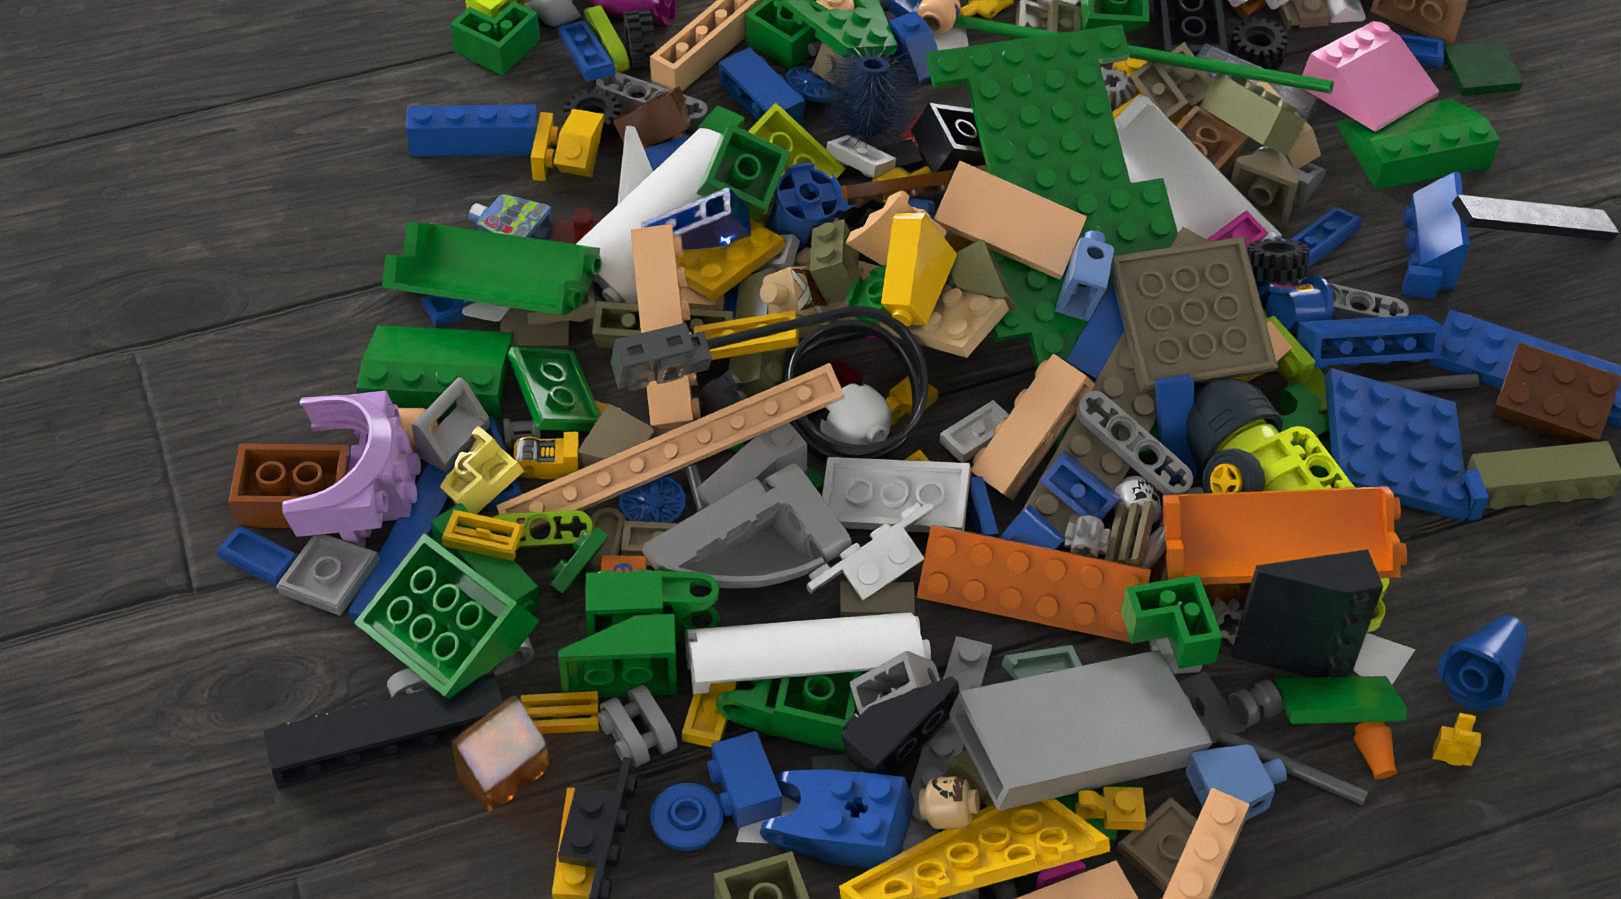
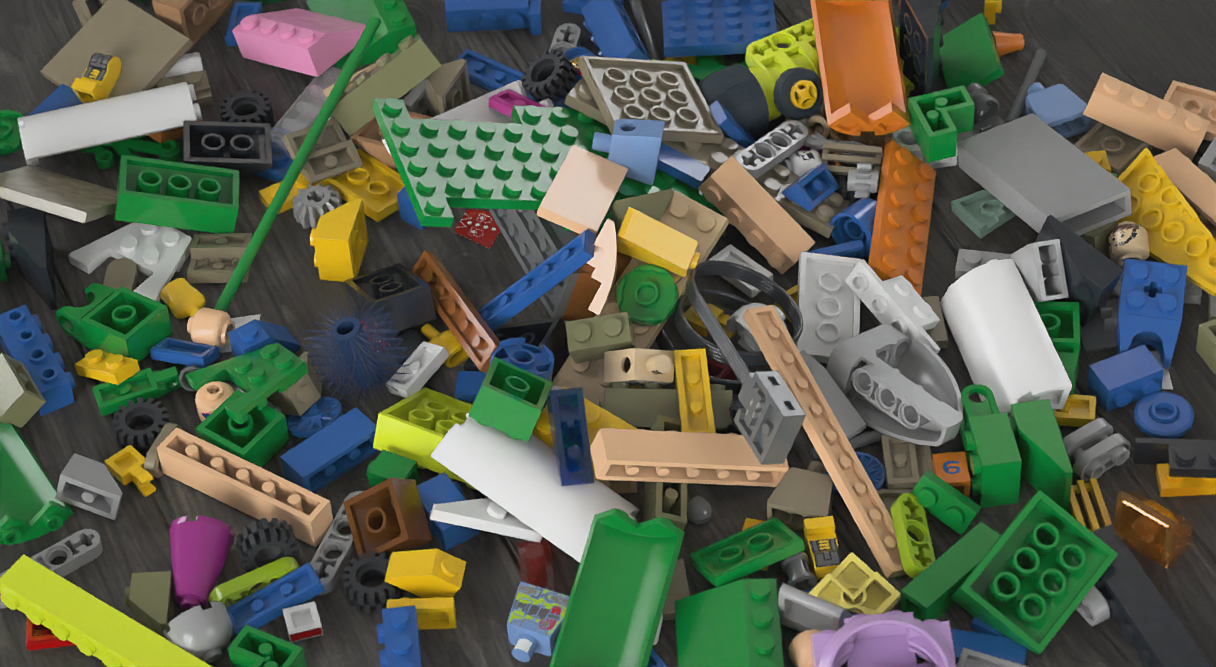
camera: 90 degrees left, 5 degrees down
yellow tile [442,510,525,561] -> none
none -> white plate [282,601,323,642]

